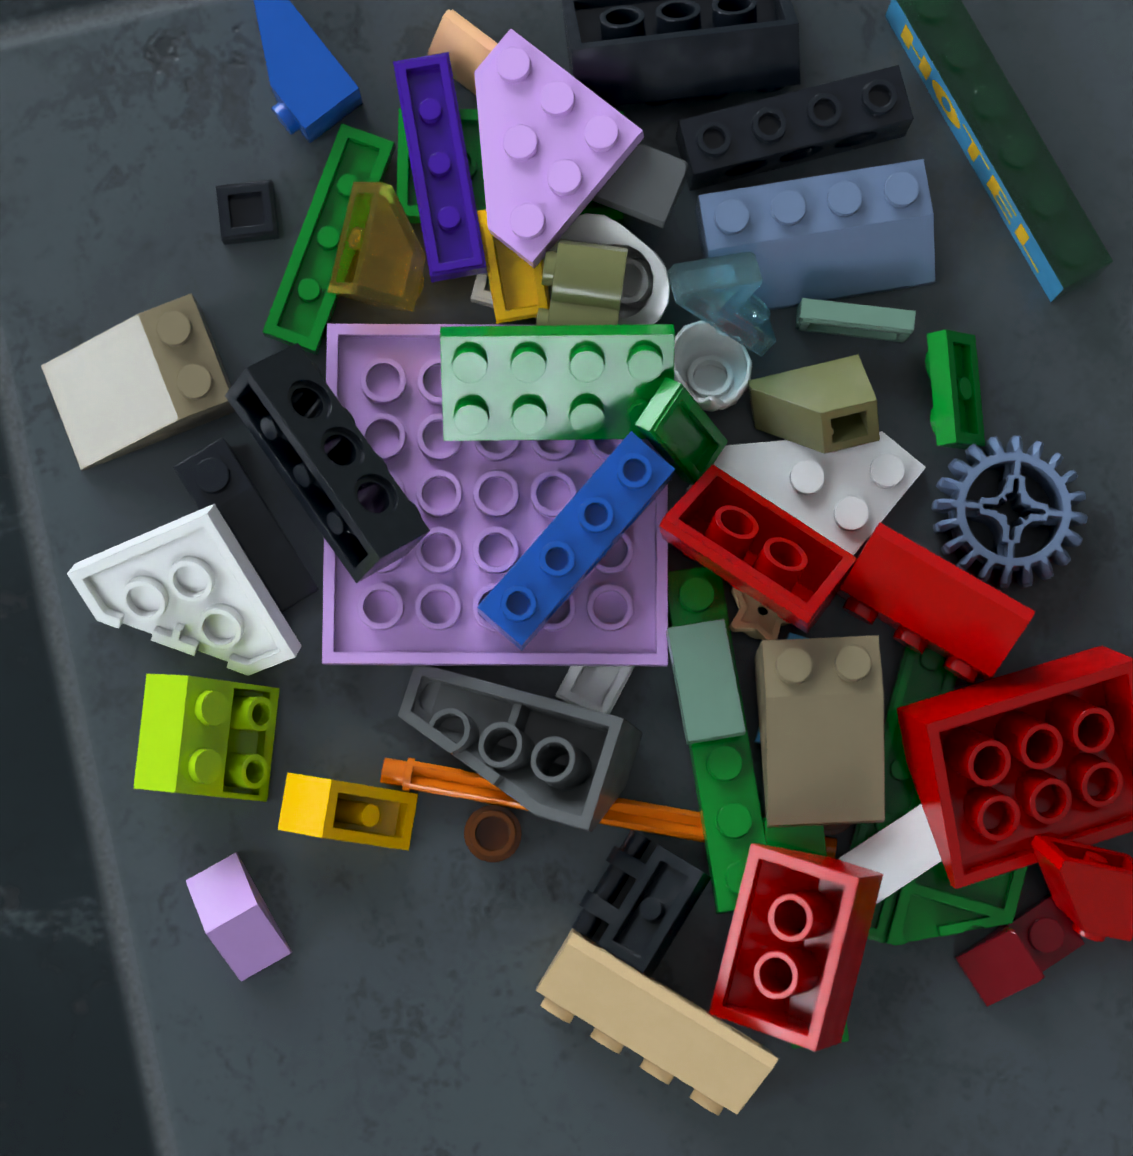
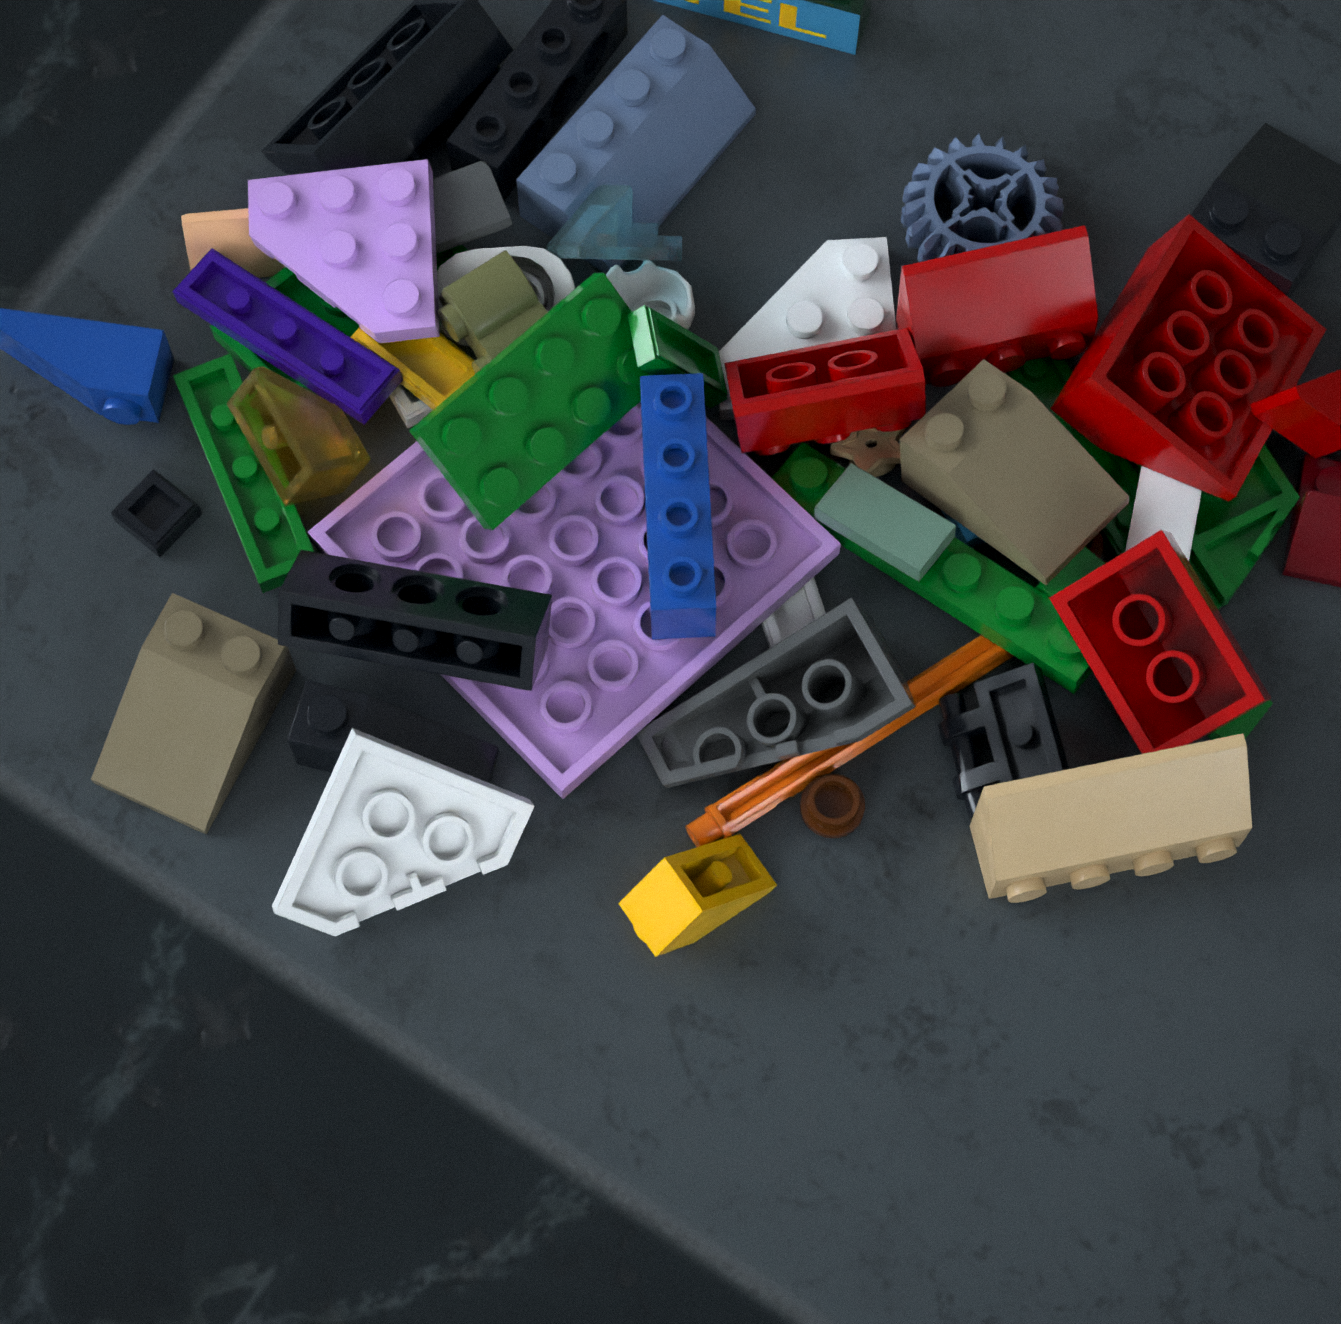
camera: 40 degrees left, 15 degrees down
lime slope [133,674,280,802] -> none
lavender slope [186,852,293,981] -> none
olive slope [748,354,880,454] -> none
sand green tile [795,298,916,343] -> none
green plate [925,329,985,450] -> none

